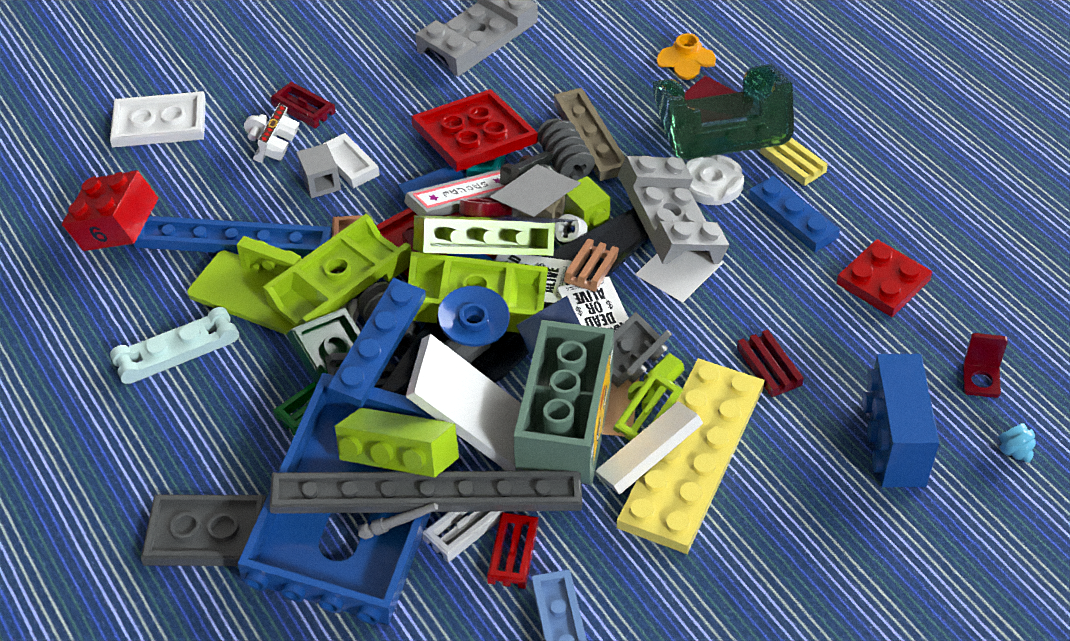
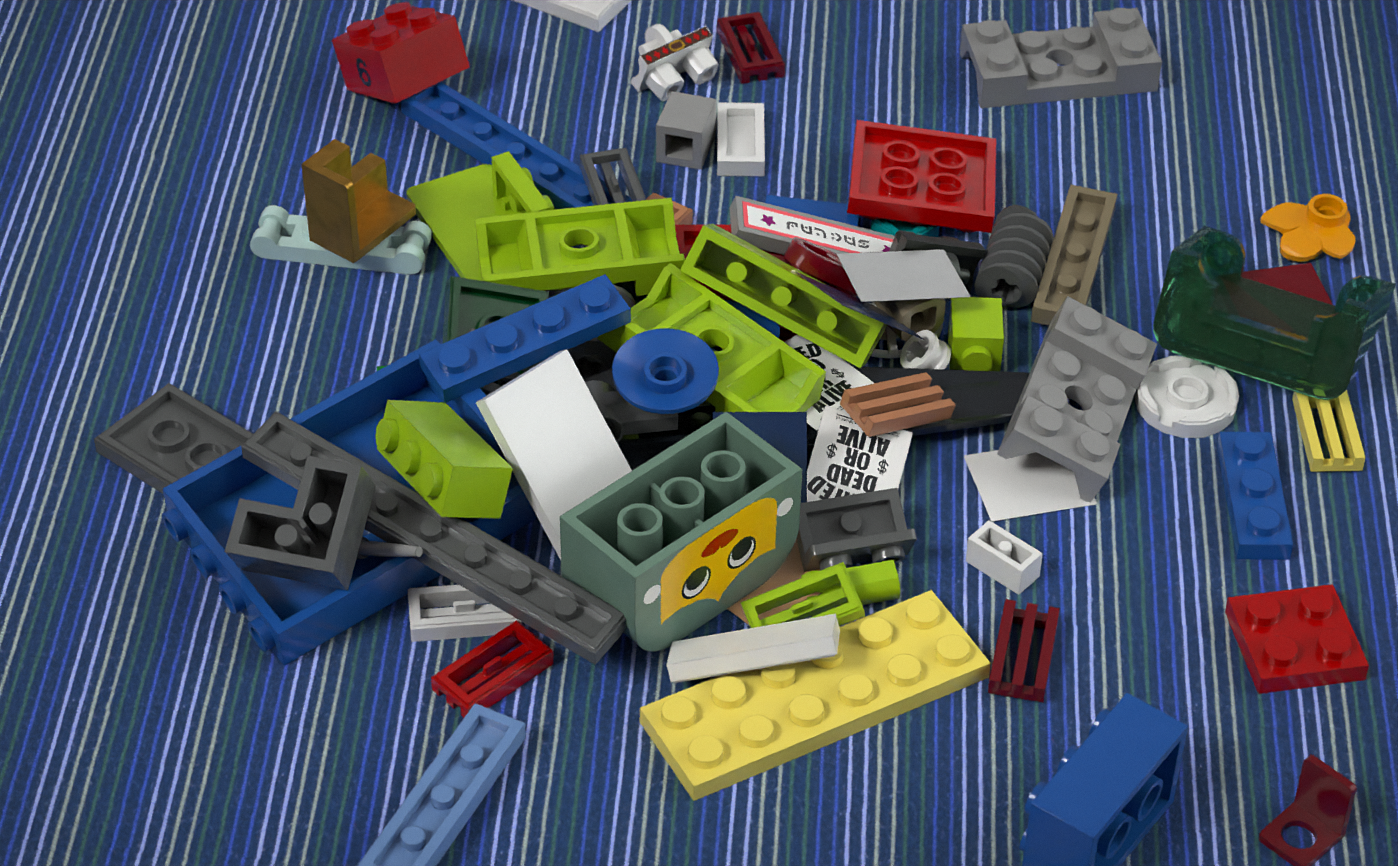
camera: 35 degrees right, 5 degrees down
none -> dark grey brick [225,455,376,591]
none -> pearl gold panel [301,139,416,263]
none -> dark grey tile [580,148,646,205]
none -> white piece [966,520,1043,595]

